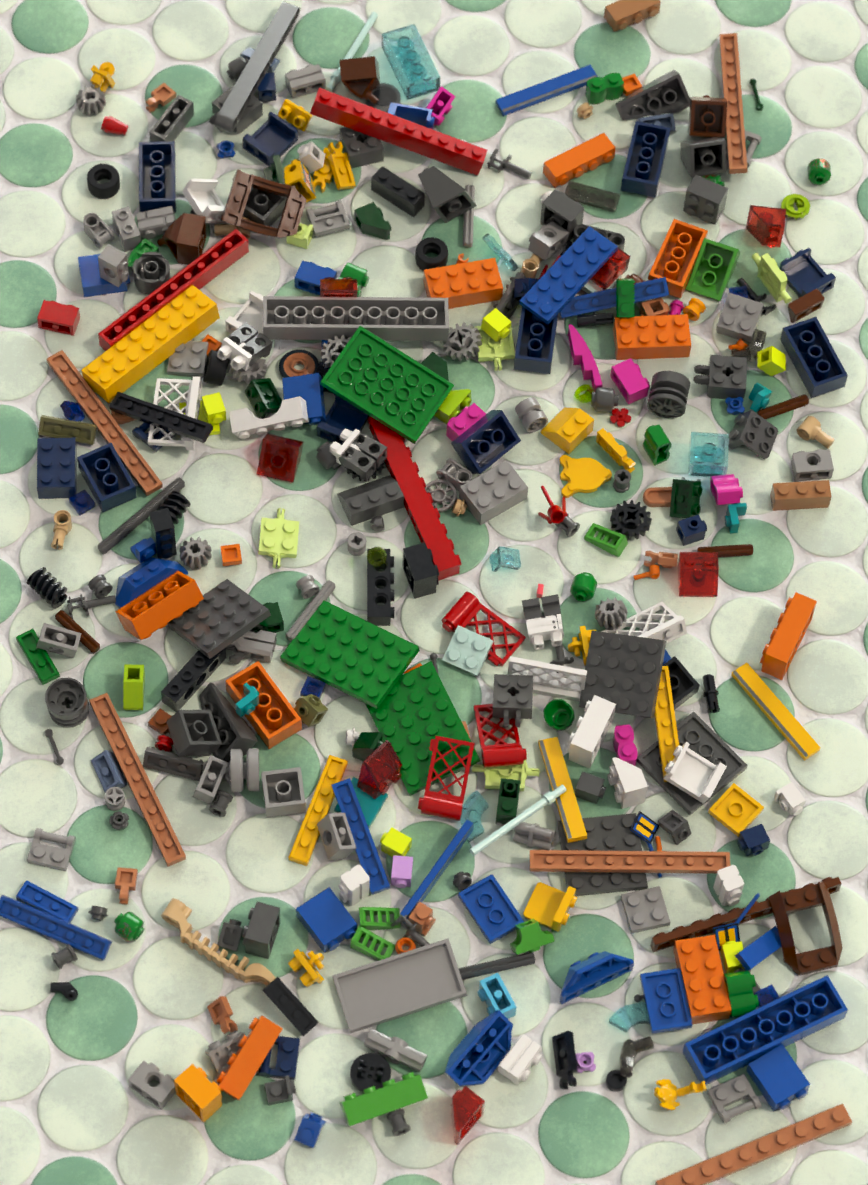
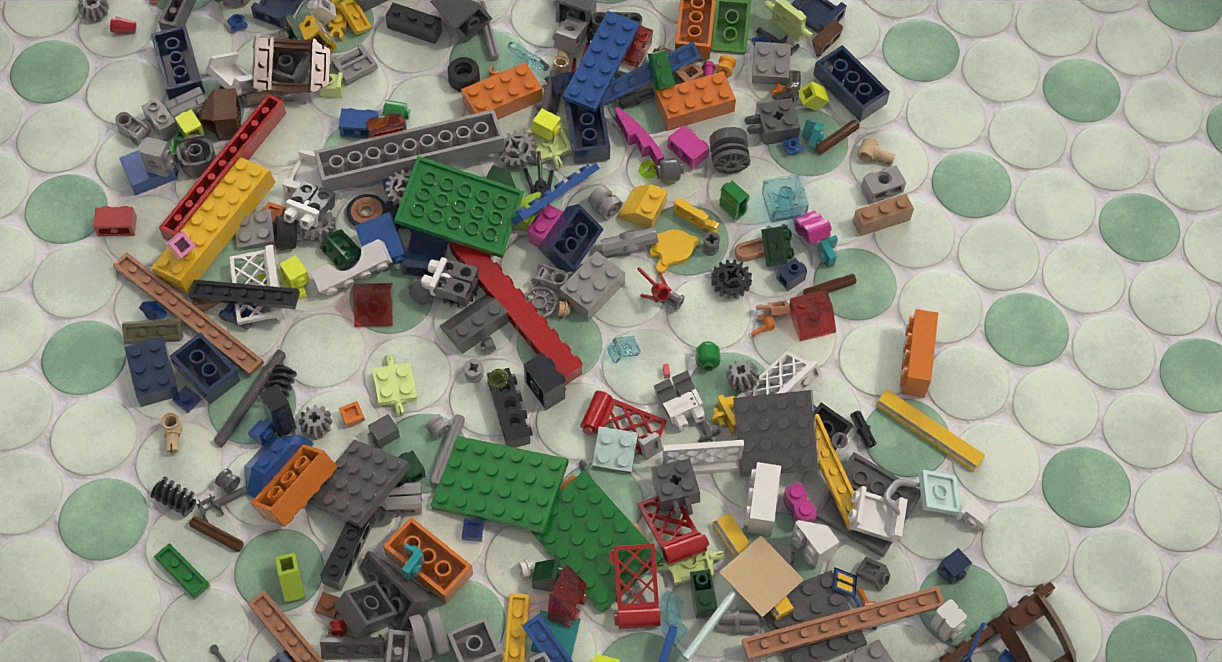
camera: 15 degrees left, 0 degrees up
light grey brick [36,623,82,658] -> none
dark grey wheel [45,678,89,728] -> none
black tyre [87,164,120,199] -> none
olive brick [294,694,328,727] -> none
dark green slope [354,202,391,240] -> none
green hair [544,699,575,731] -> none
bright green slope [584,523,628,557] -> none
red plant [610,408,631,427] -> none
yellow plate [708,783,764,837] -> none
dark grey bracket [727,410,778,459] -> none
none -> bright pink brick [165,231,196,259]
none -> neon yellow brick [175,110,205,137]
none -> dark grey brick [367,414,400,449]
none -> blue plate [511,163,600,225]
none -> black plant [524,151,554,198]
none -> light grey piece [600,226,658,256]
none -> light grey tile [638,432,663,459]
none -> tan piece [719,536,804,617]
none -> flat silver hinge [832,432,848,449]
none -> light grey animal [883,479,920,515]
none -> light aqua plate [919,470,960,515]

